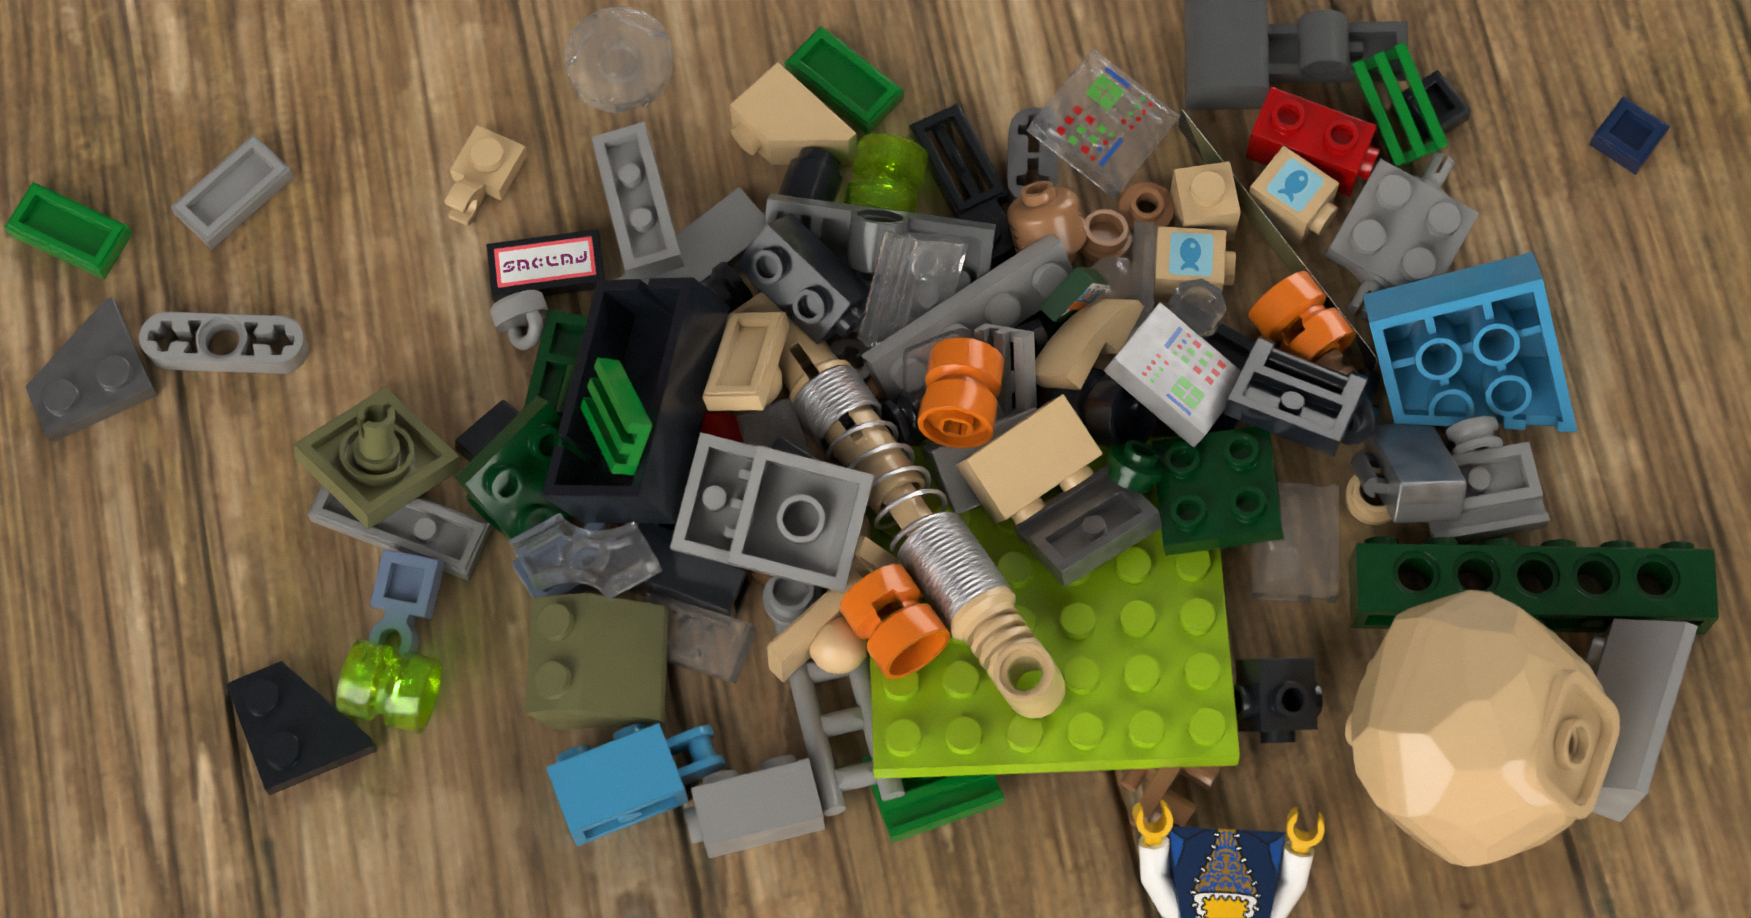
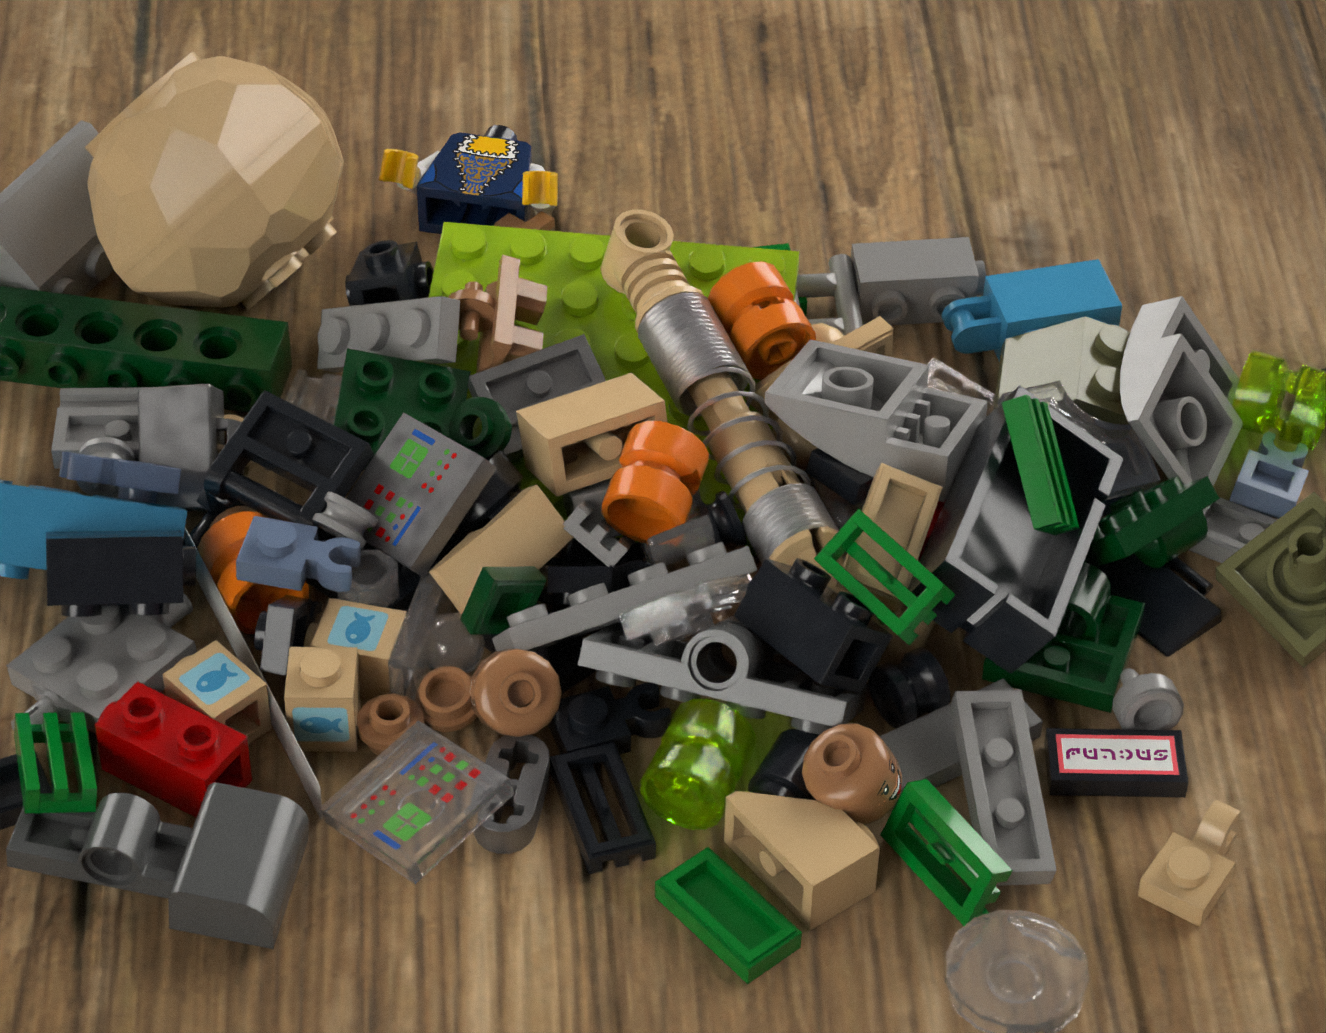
camera: 175 degrees left, 25 degrees down
none -> black brick [46,530,196,617]
none -> sand blue plate [59,451,181,504]
none -> sand blue plate [236,516,360,592]
none -> plate [254,595,323,675]
none -> light grey bush [312,491,379,550]
none -> light grey plate [317,296,460,373]
none -> medium nougat hips [448,255,548,373]
none -> medium nougat head [802,723,903,825]
none -> green tile [814,509,955,646]
none -> green tile [880,779,1013,927]
none -> light grey slope [1120,296,1243,486]

